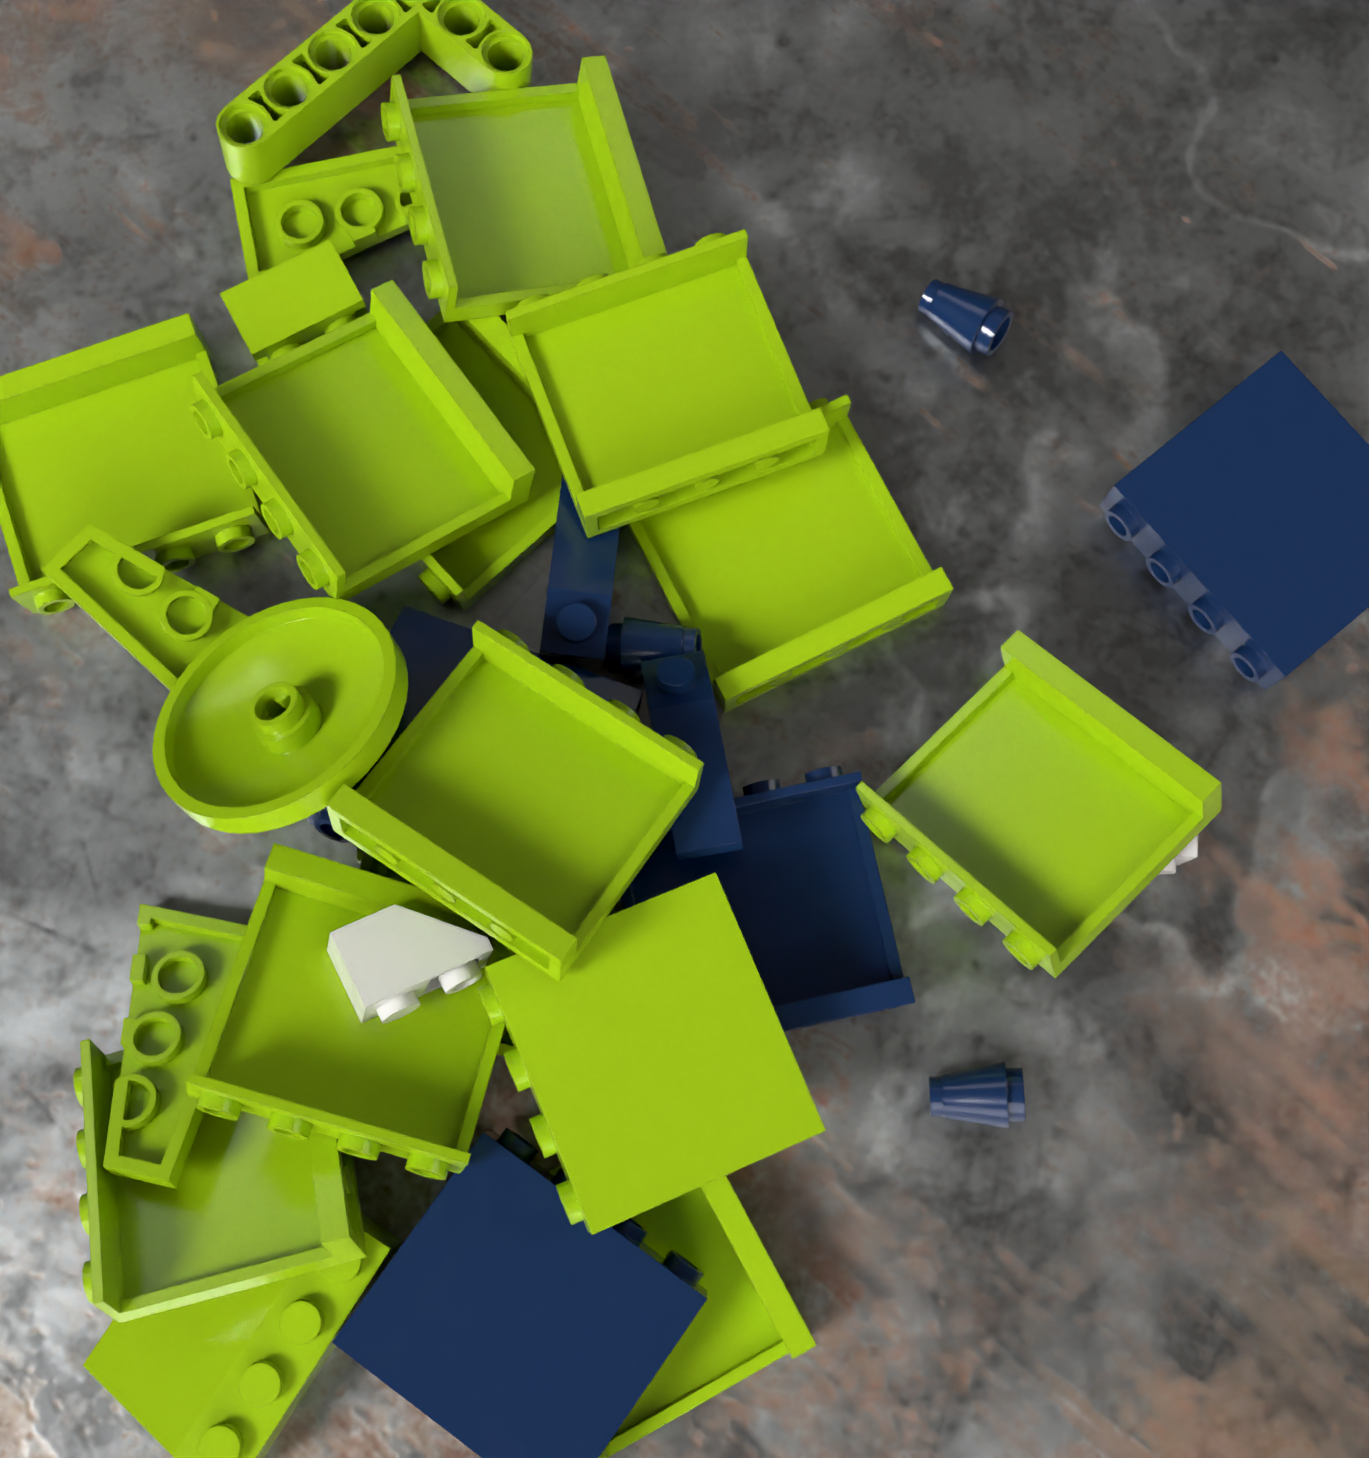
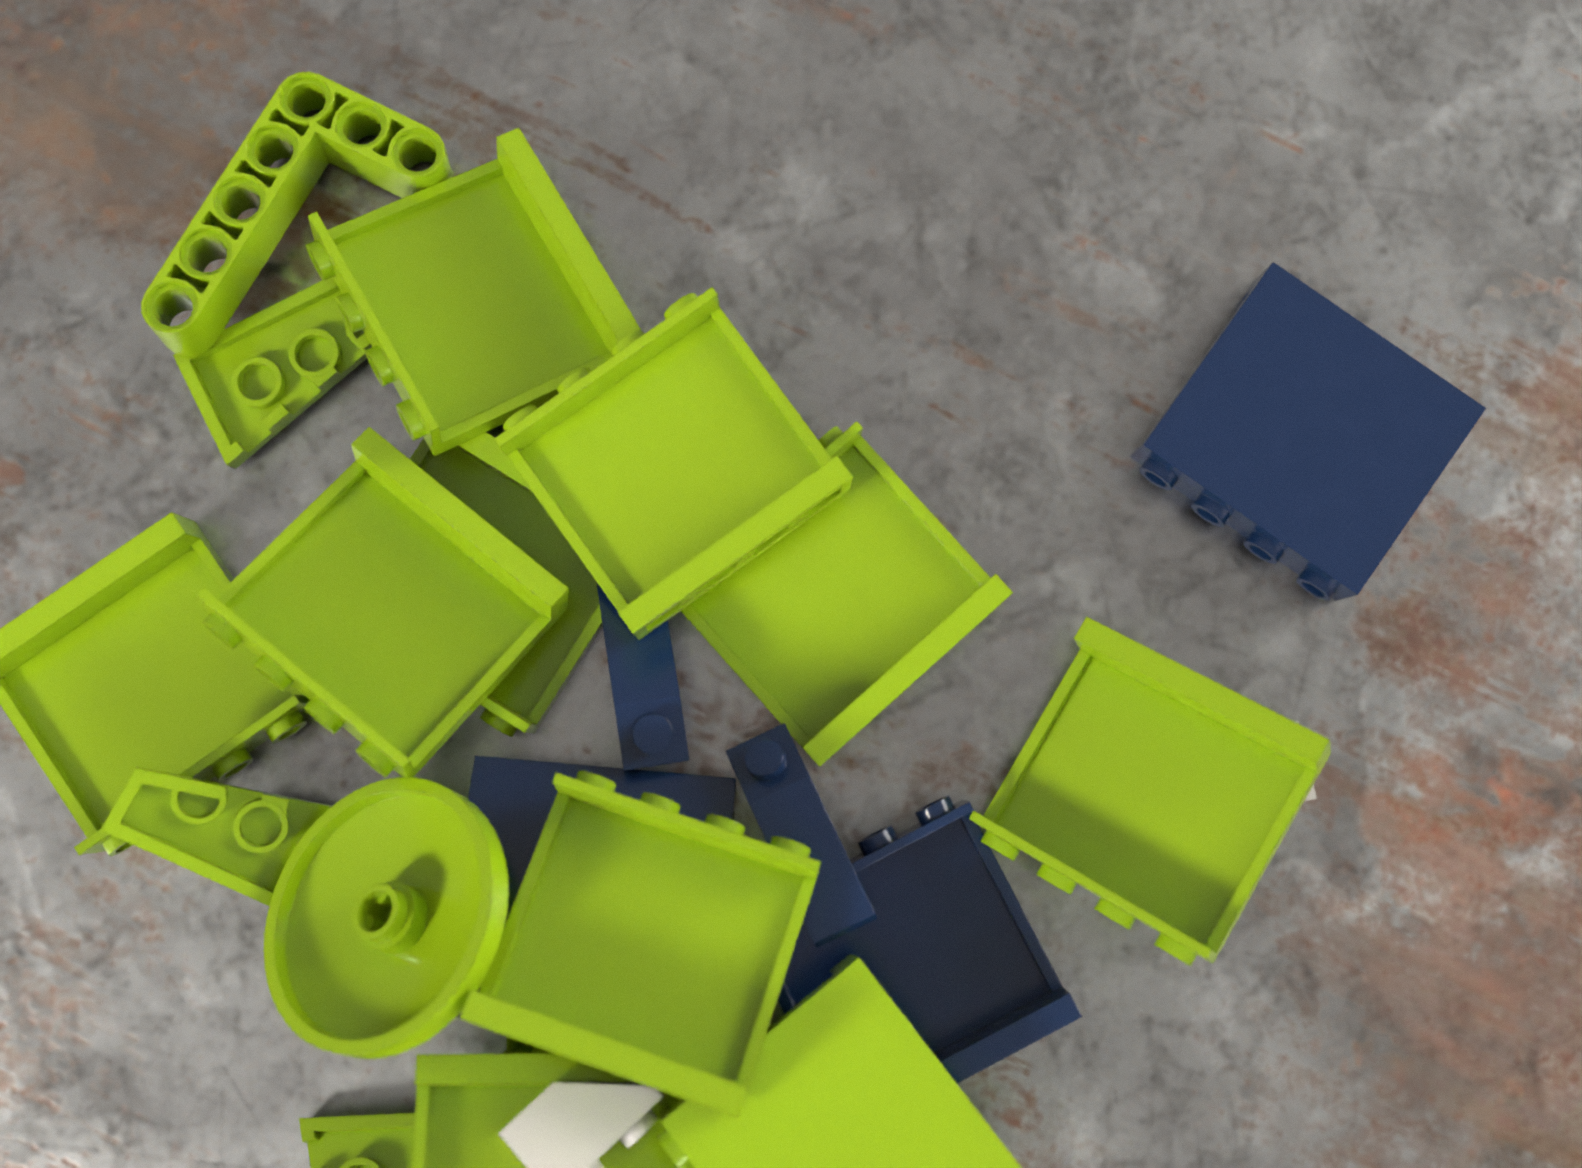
camera: 15 degrees left, 5 degrees up
lime brick [219,239,368,366] -> none
dark blue cone [606,616,702,679] -> none
dark blue cone [918,279,1014,356] -> none
dark blue cone [929,1061,1026,1129] -> none

